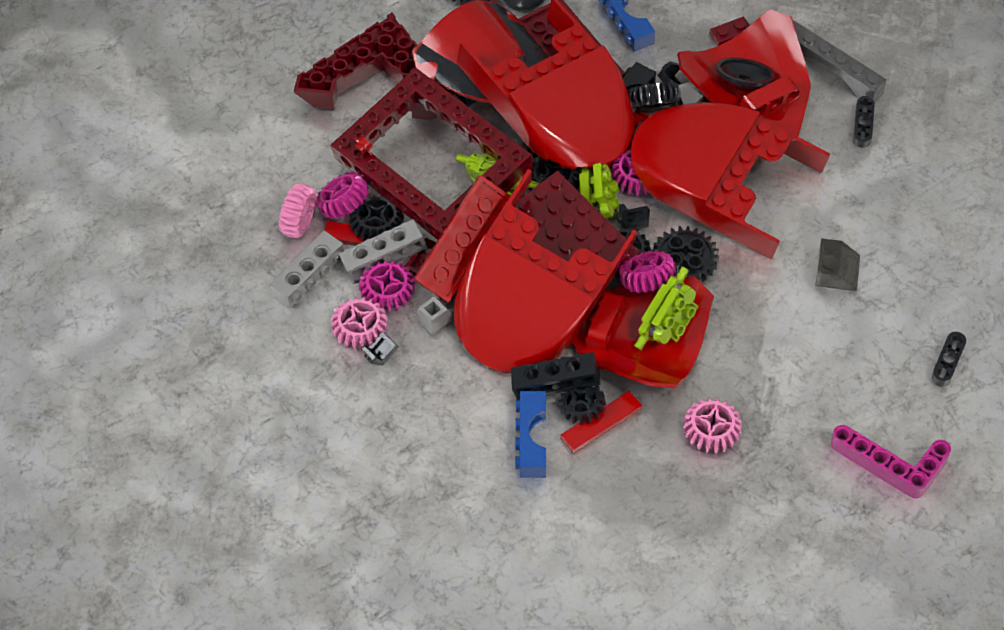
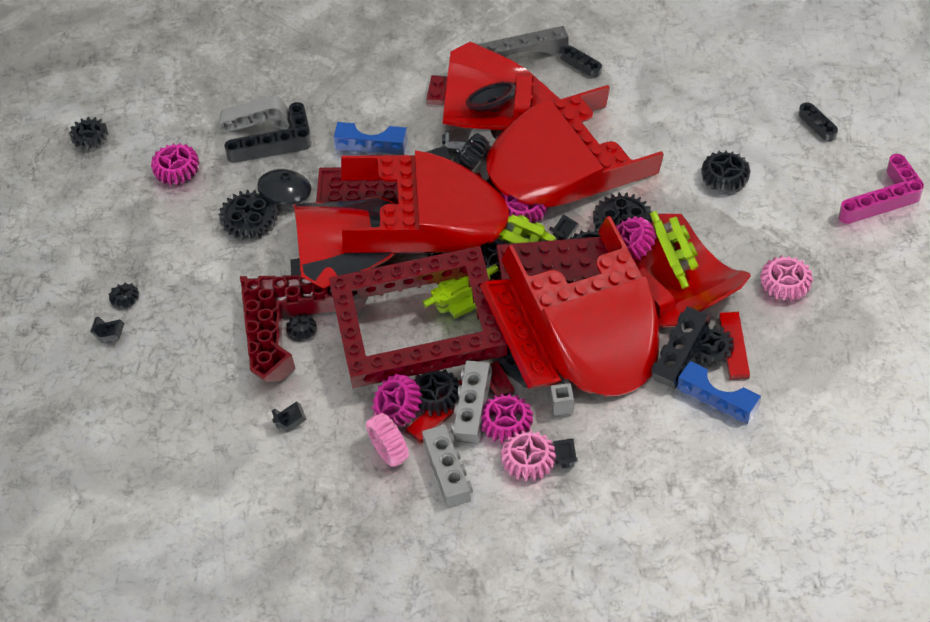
camera: 55 degrees left, 5 degrees down
red plate [354,135,374,155] -> none
clear smoke slope [815,238,860,291] -> none
none -> black bracket [271,401,307,432]
none -> black gear [286,314,317,340]
none -> black gear [701,150,751,194]

